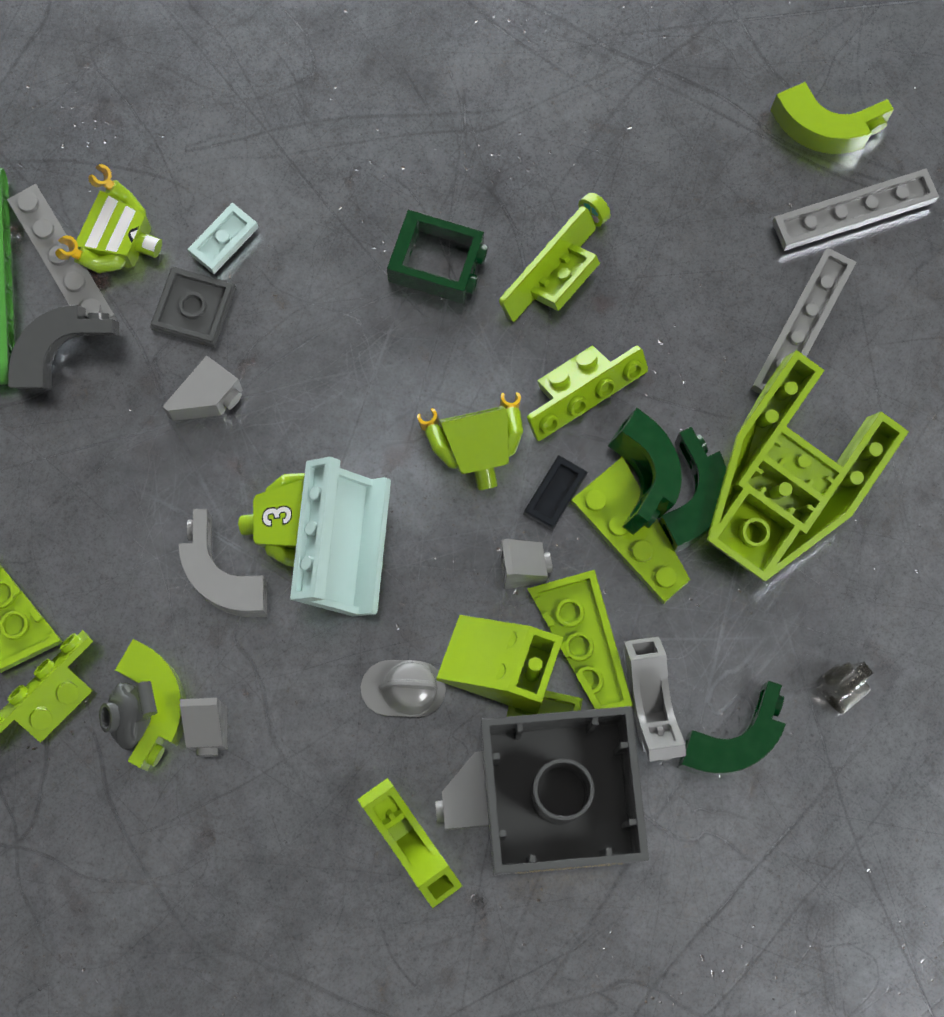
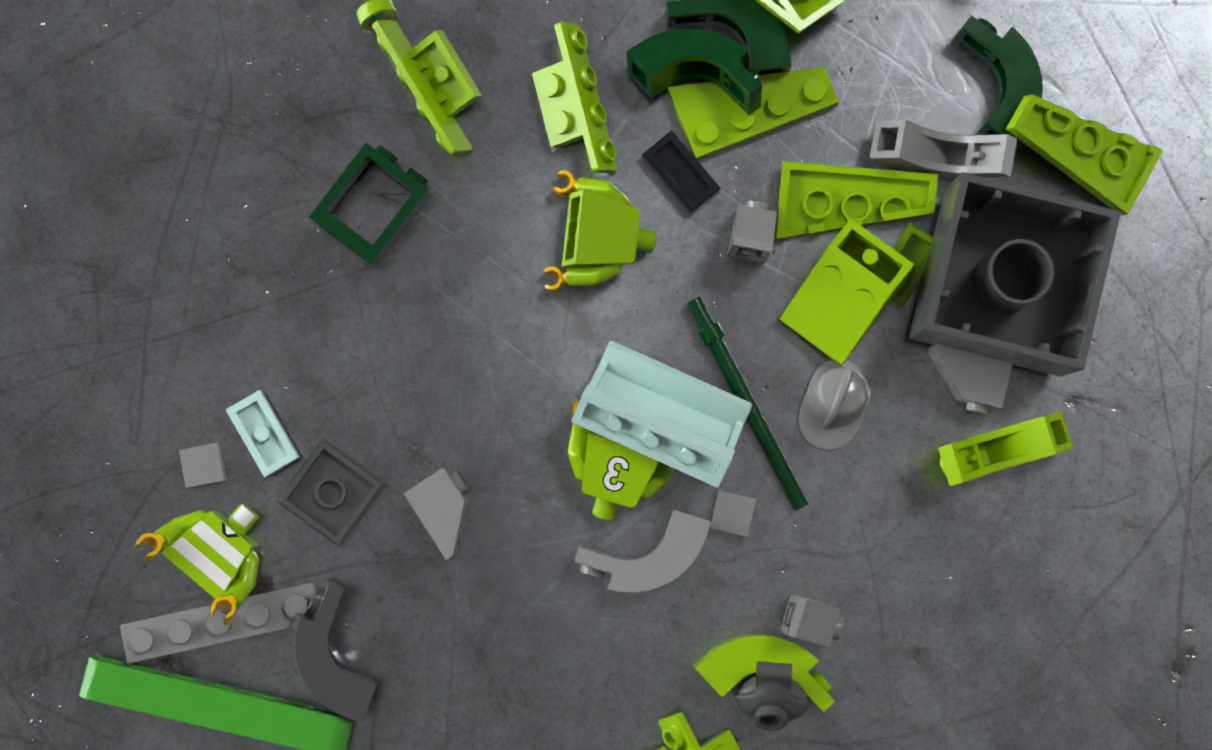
camera: 70 degrees left, 10 degrees up
none -> light grey tile [179,442,227,489]
none -> dark green bar [687,296,809,510]
none -> light grey tile [710,490,756,537]
none -> lime wing [1006,94,1164,215]

